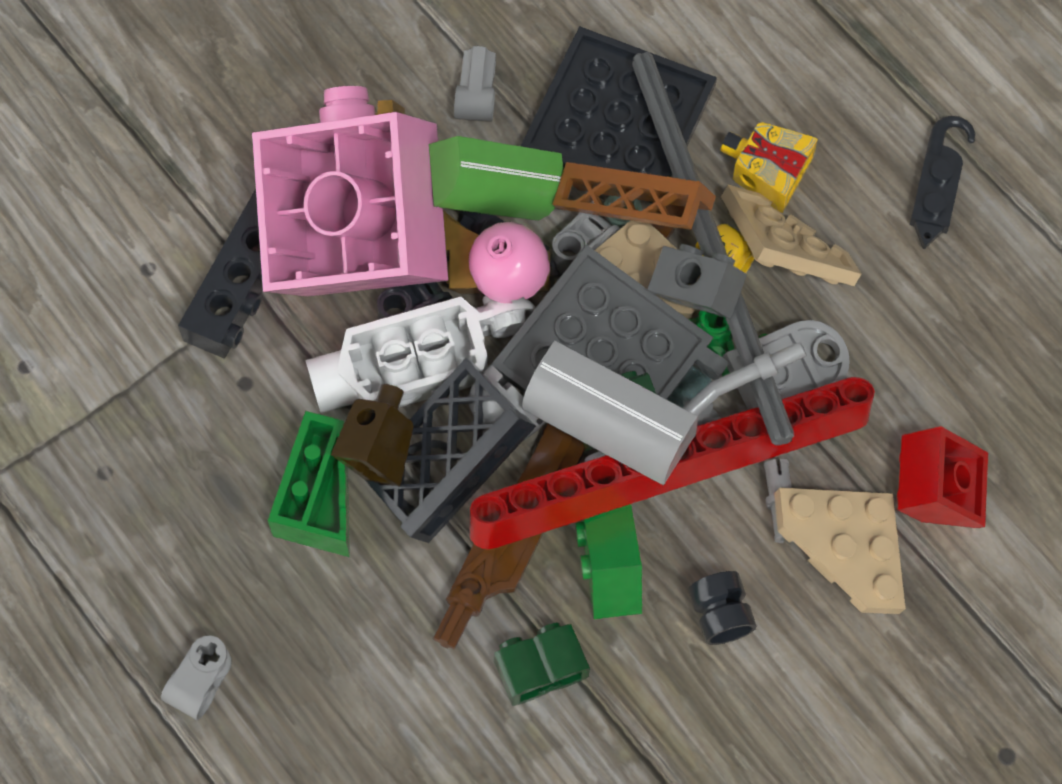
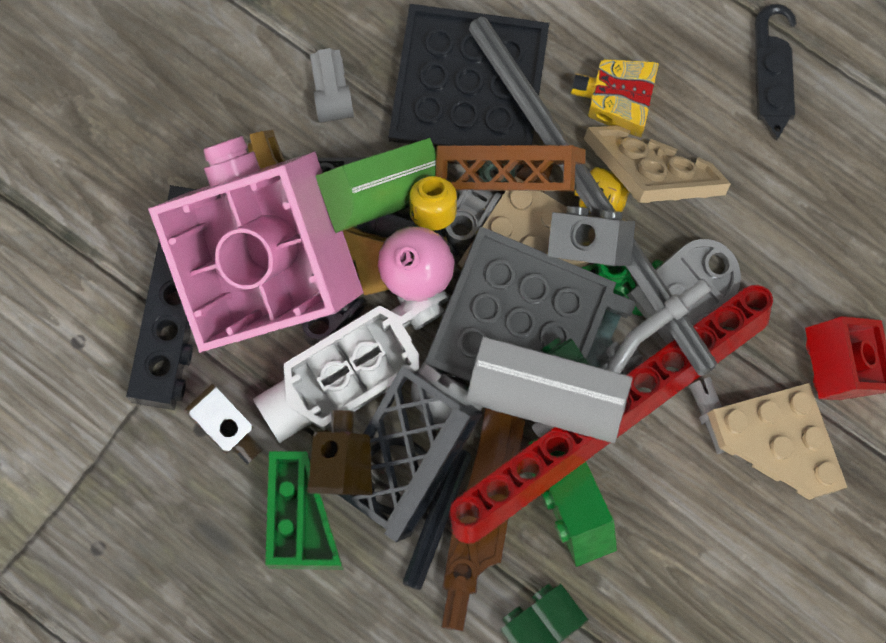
camera: 15 degrees left, 10 degrees up
black wheel [689,571,757,645] -> none
none -> torso [185,383,263,465]
none -> black axle [403,449,471,590]
none -> yellow head [409,176,457,231]

